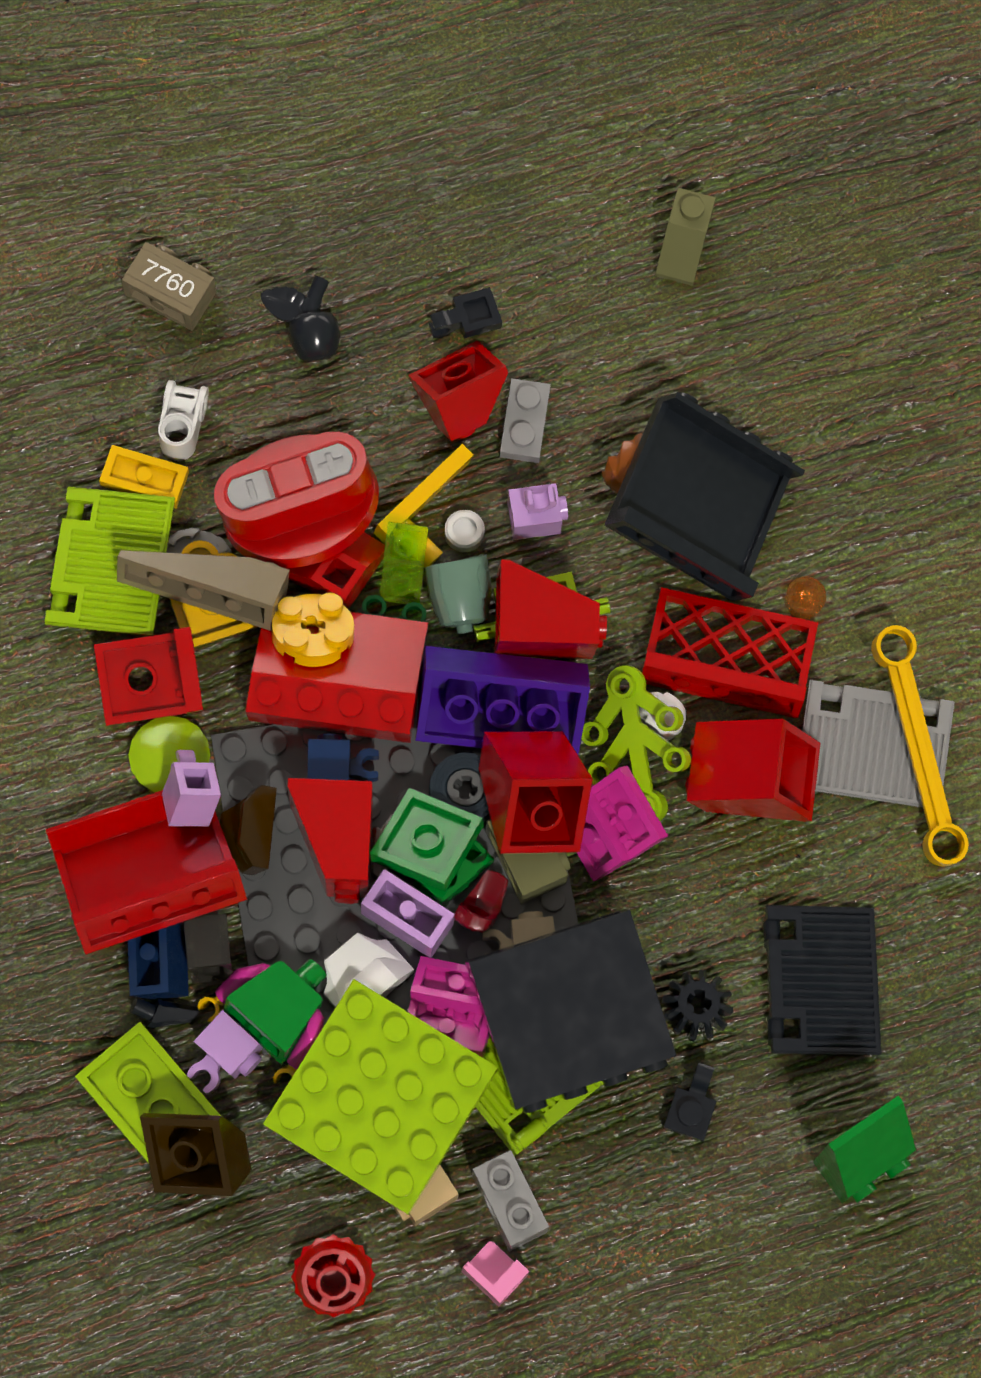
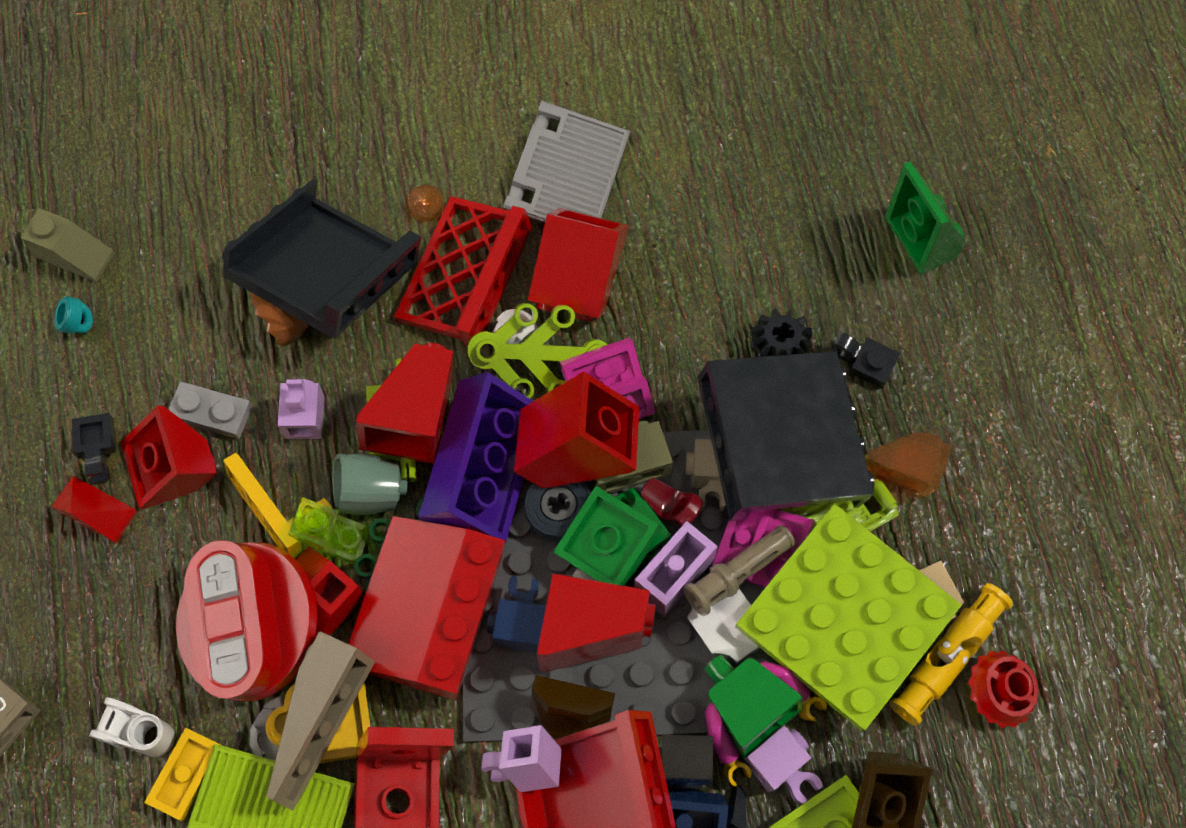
camera: 75 degrees left, 5 degrees down
lime dish [128,716,211,793] -> none
black piece [261,276,340,362] -> none
yellow plate [272,593,354,667] -> none
white tile [444,510,485,552] -> none
bright pink panel [461,1241,529,1307] -> none
light grey brick [471,1150,549,1252] -> none
black window [763,905,882,1055] -> none
yellow piece [871,625,969,867] -> none
none -> red slope [51,476,138,544]
none -> teal tile [54,296,93,334]
none -> dark tan pin [683,525,795,616]
none -> clear orange slope [864,432,952,497]
none -> yellow piece [889,583,1013,726]

